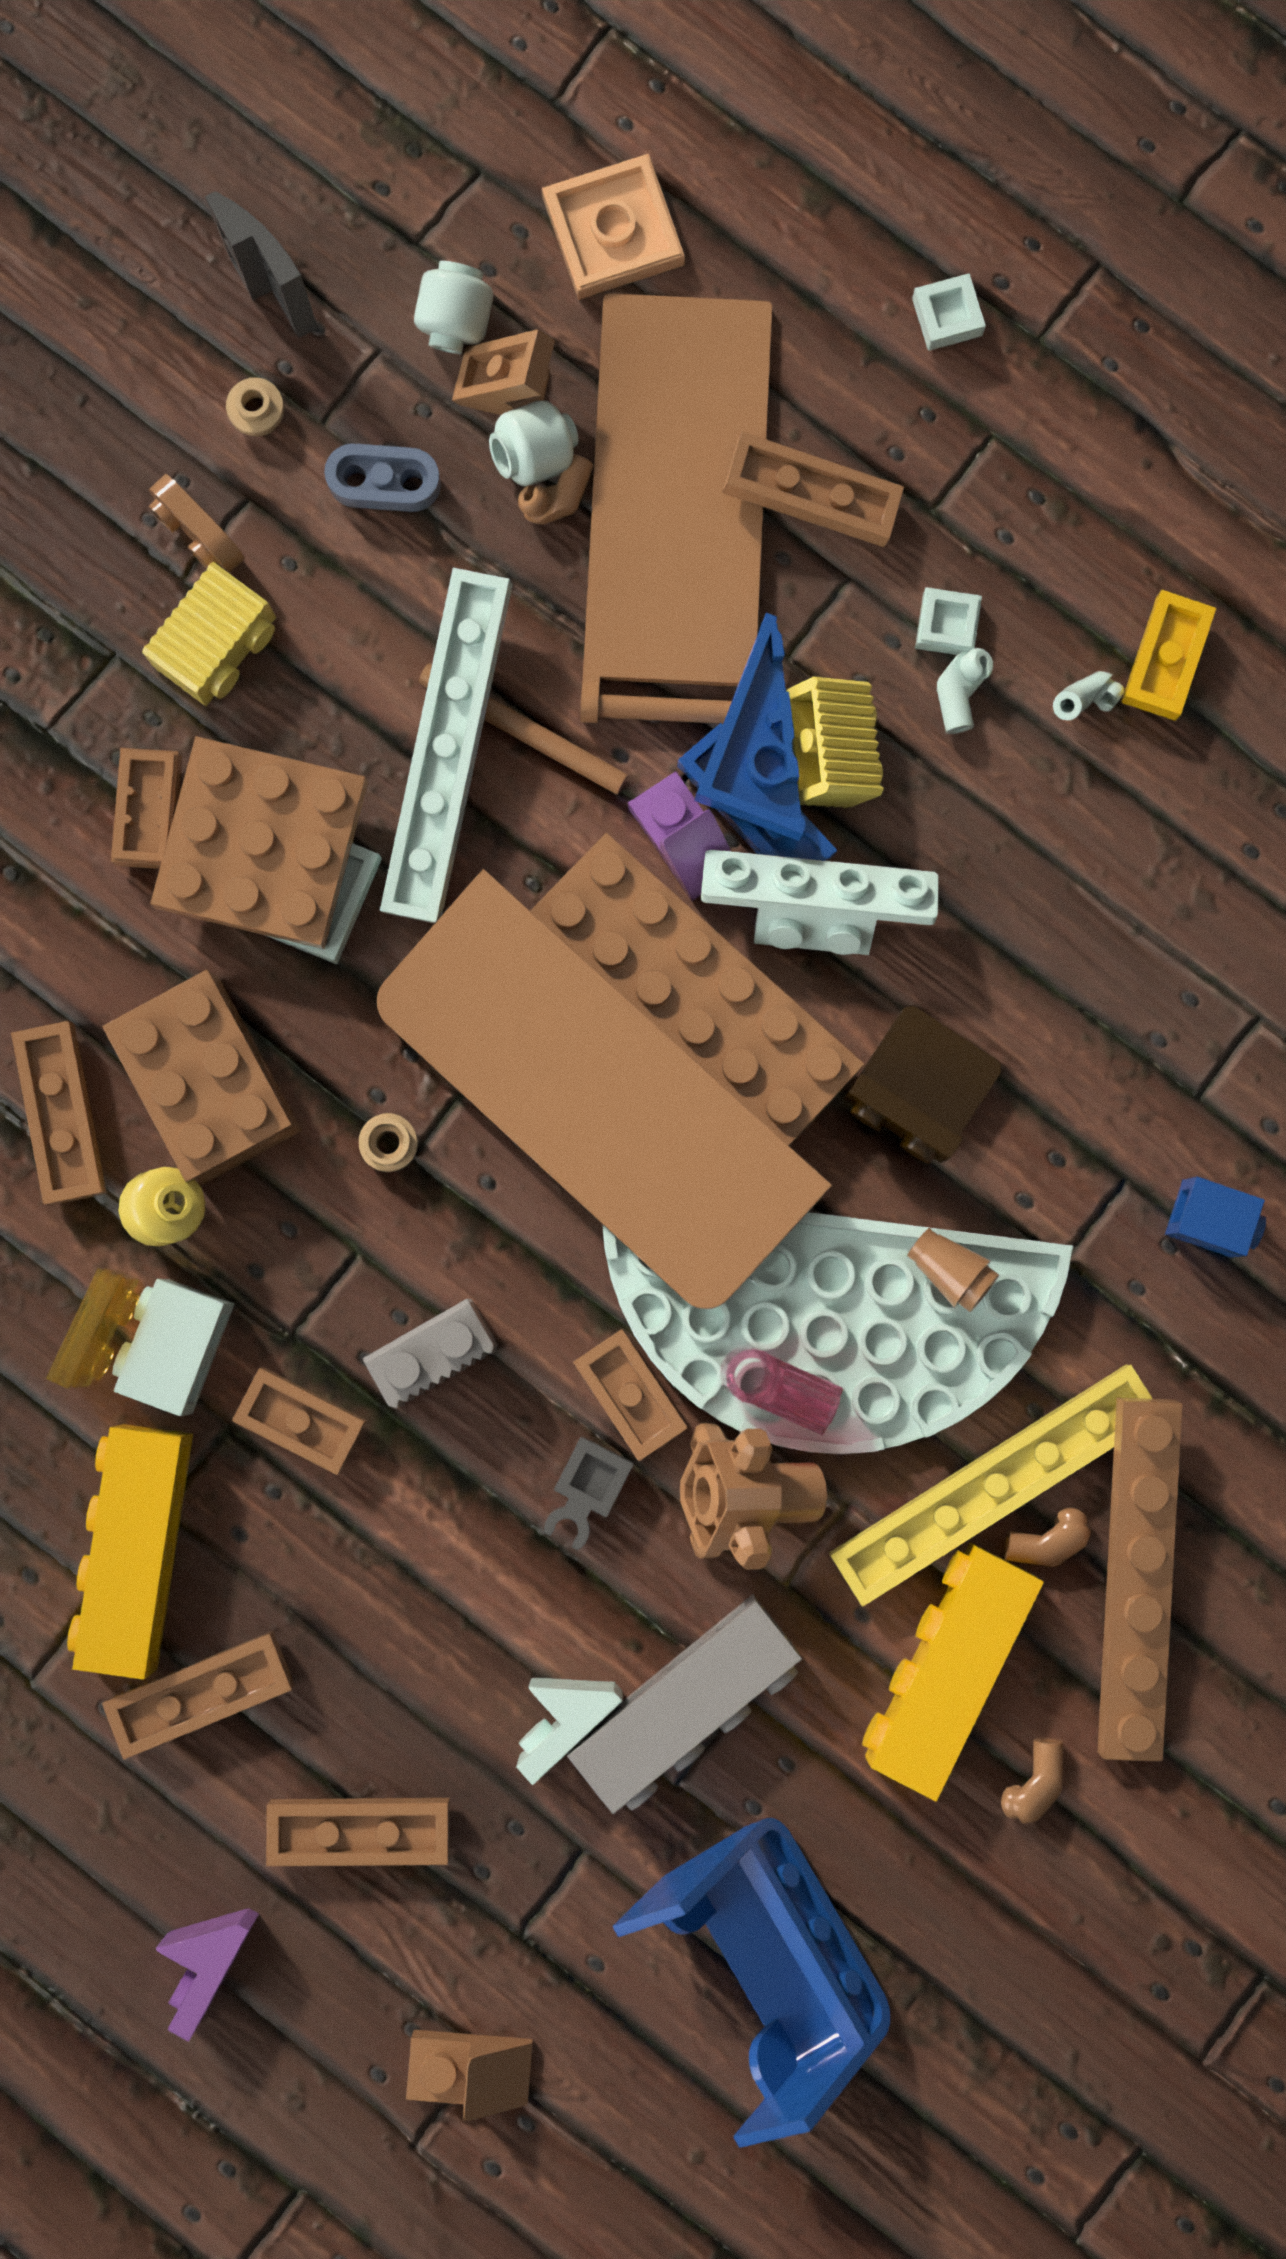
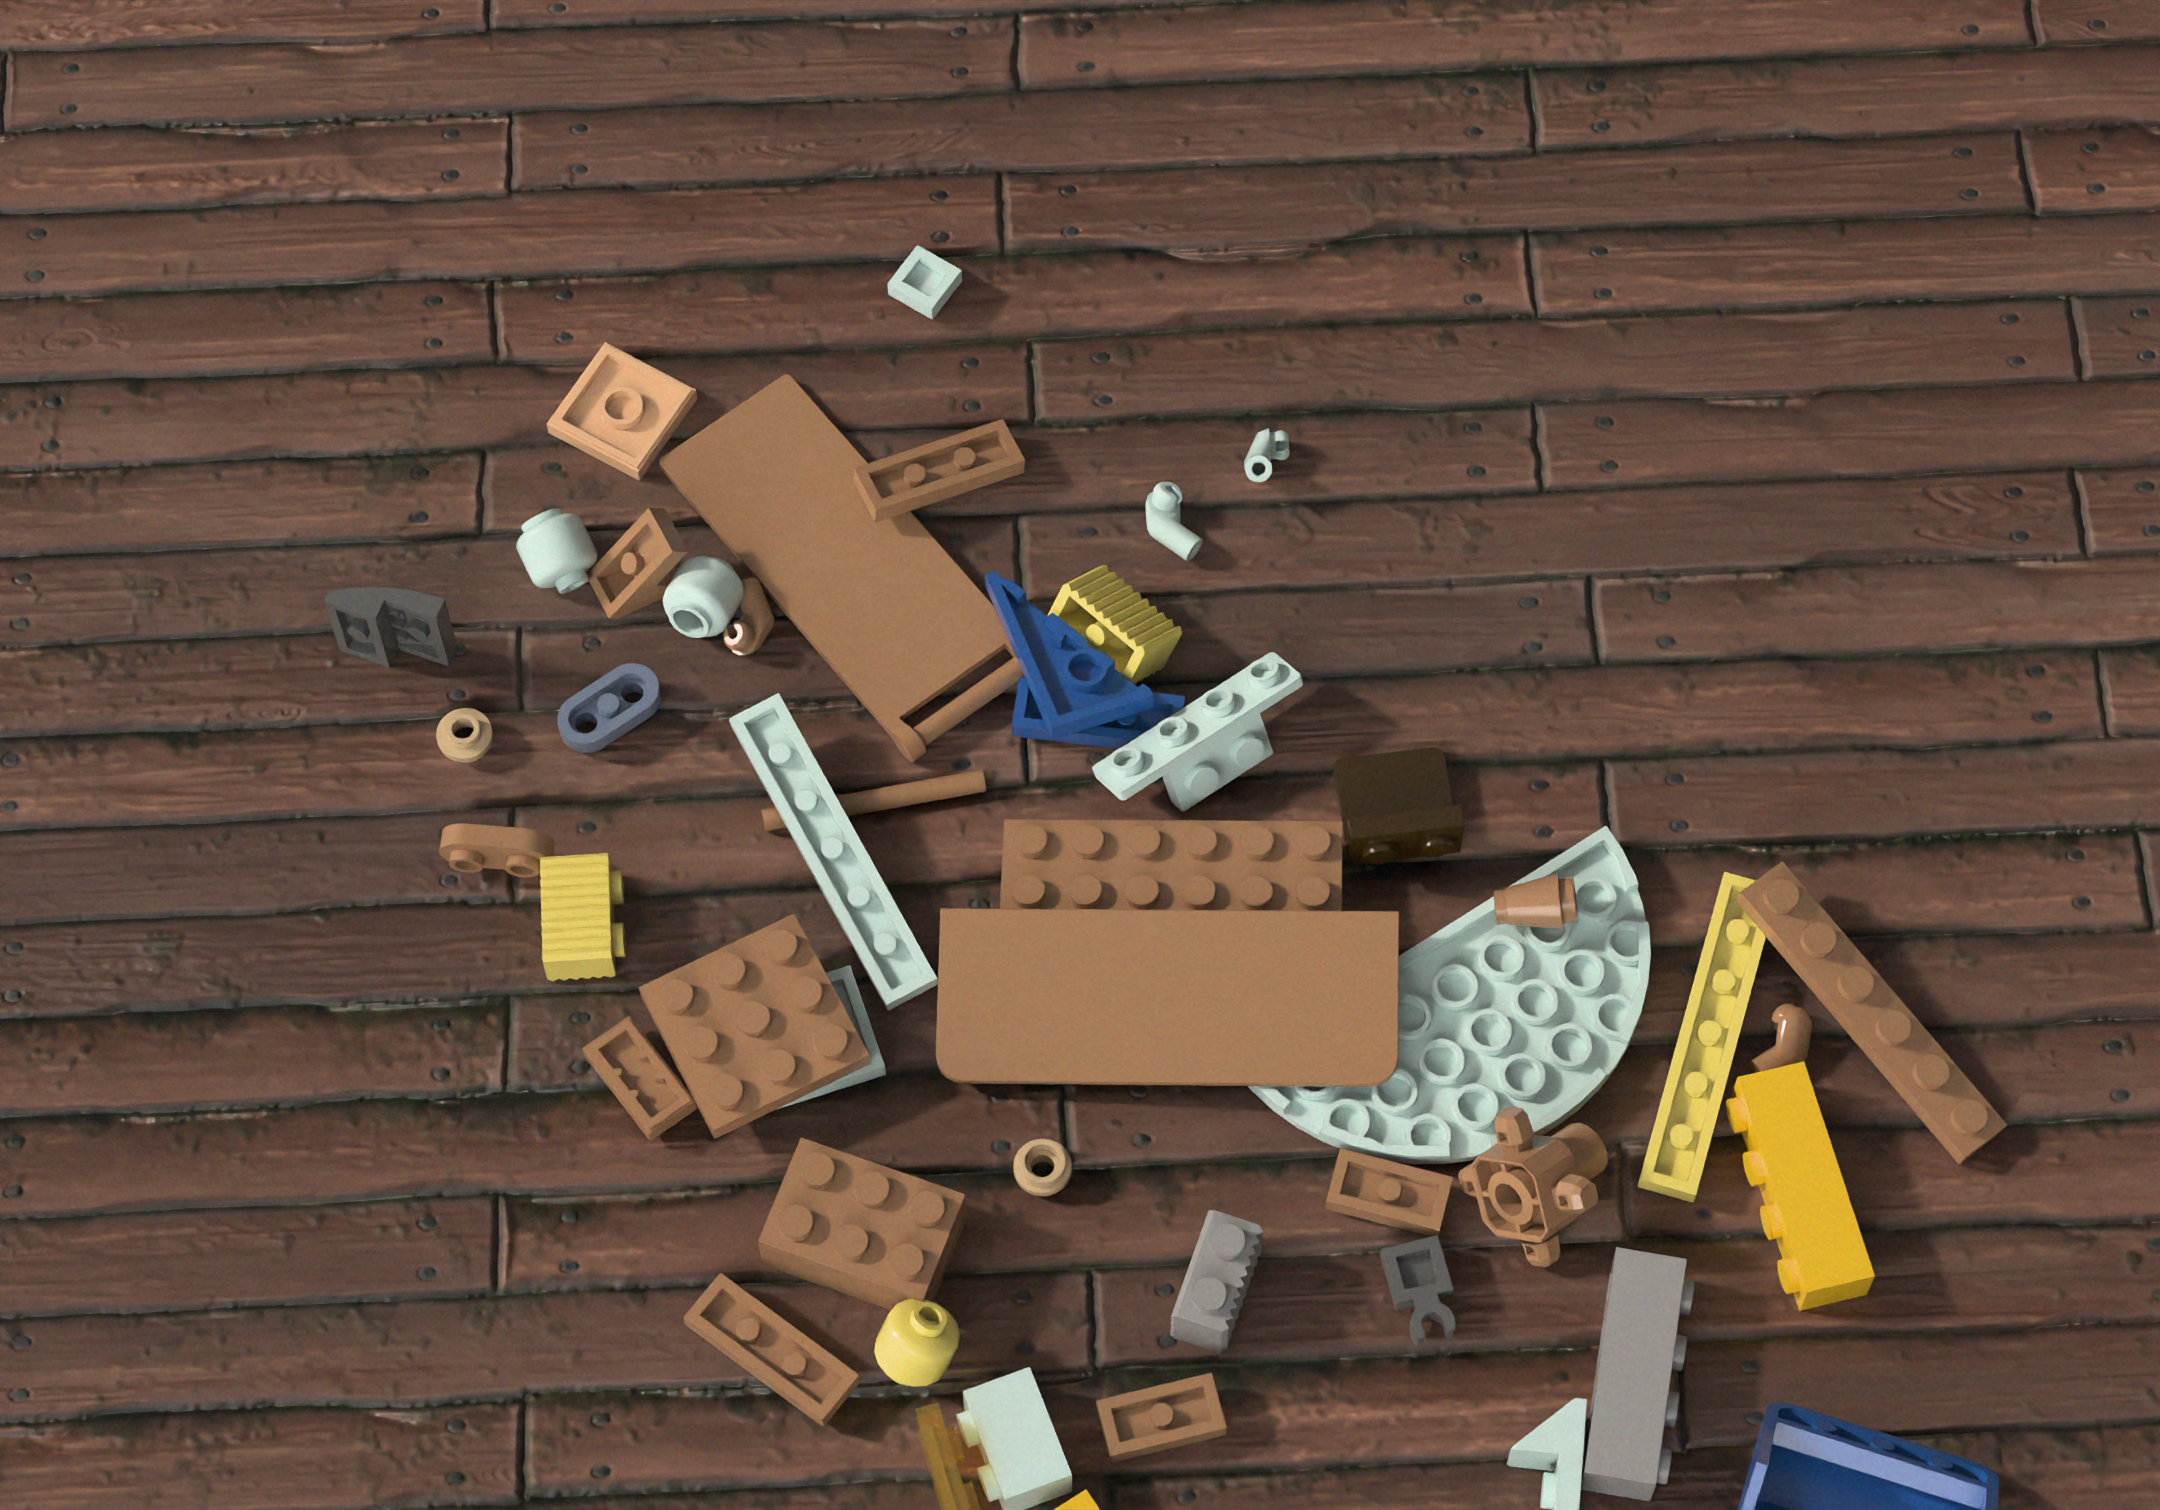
camera: 40 degrees left, 20 degrees down
medium lavender slope [628,772,731,902] -> none
clear pink piece [720,1346,844,1436] -> none
light aqua tile [915,587,982,655] -> none
medium nougat arm [1001,1738,1064,1823] -> none
yellow plate [1121,590,1216,721] -> none
blue brick [1165,1176,1266,1258] -> none

